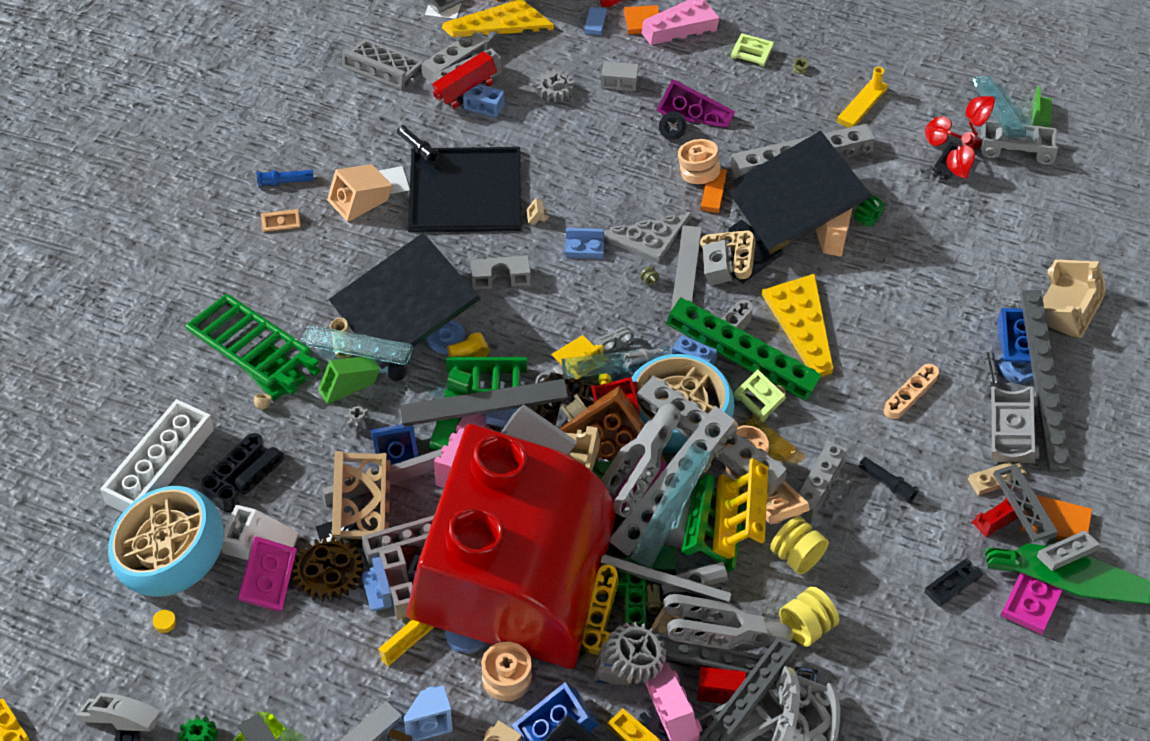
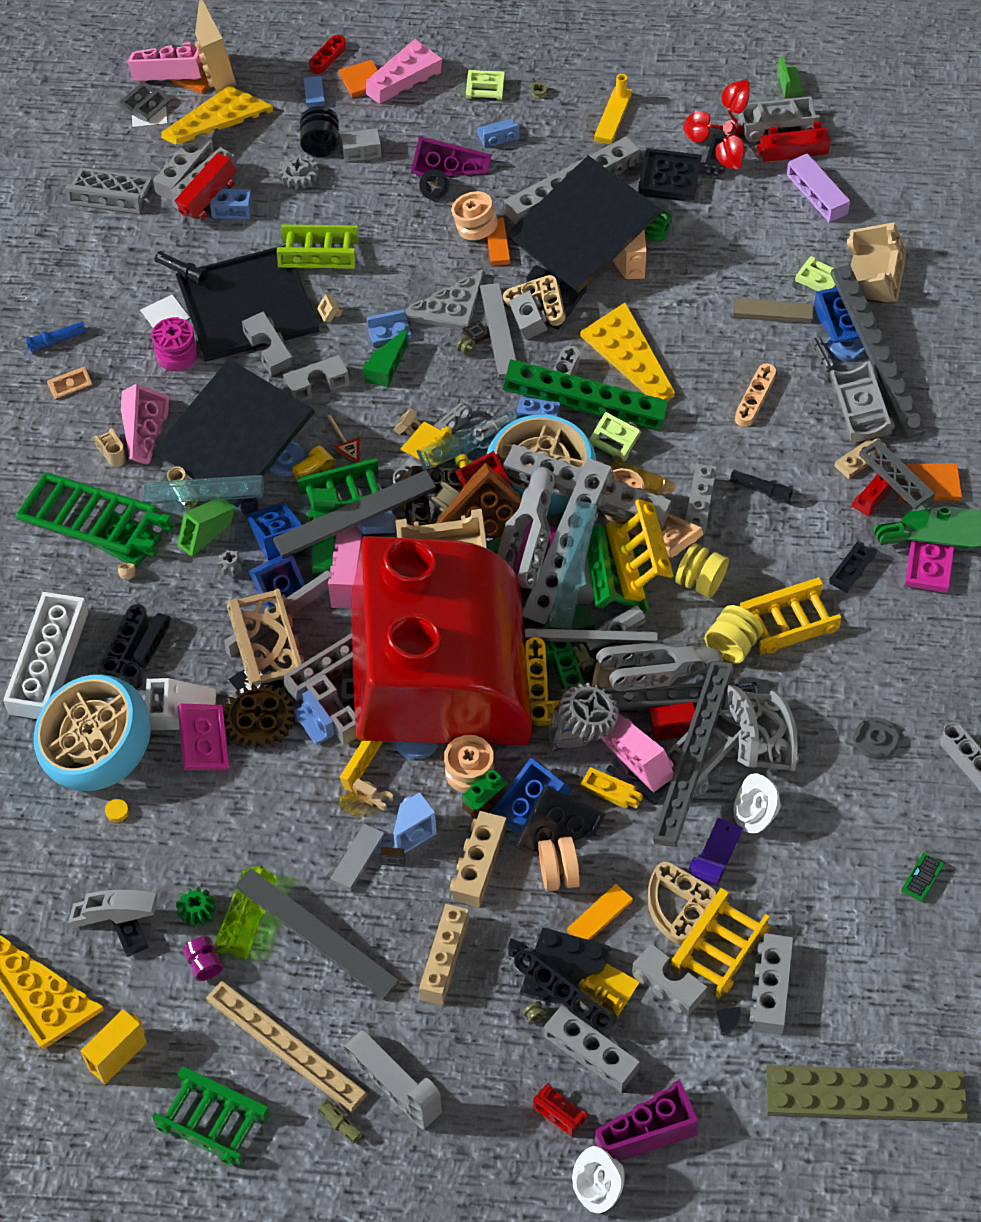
camera: 15 degrees left, 5 degrees up
light nougat slope [327,164,393,222] -> none
light grey slope [501,404,577,455] -> none
clear light blue tile [973,76,1026,138] -> none
light grey plate [1037,530,1100,571] -> none
none -> tan piece [93,428,127,467]
none -> bright pink wedge [121,384,169,465]
none -> dark pink wheel [152,317,197,371]
none -> light grey arch [242,312,294,377]
none -> blue slope [245,502,308,561]
none -> lime fence [277,224,359,269]
none -> black wheel [300,106,339,157]
none -> piece [328,415,360,463]
none -> clear yellow plate [338,791,360,816]
none -> tan plate [353,779,393,811]
none -> green slope [363,330,409,387]
none -> tan tile [394,408,421,436]
none -> tile [462,320,490,344]
none -> green hips [462,769,508,819]
none -> medium blue bracket [477,119,519,148]
none -> black plate [638,148,702,201]
none -> dark tan tile [733,298,813,323]
none -> yellow fence [740,577,841,655]
none -> red brick [757,121,831,162]
none -> lavender brick [787,154,850,223]
none -> yellowish green plate [795,256,836,291]

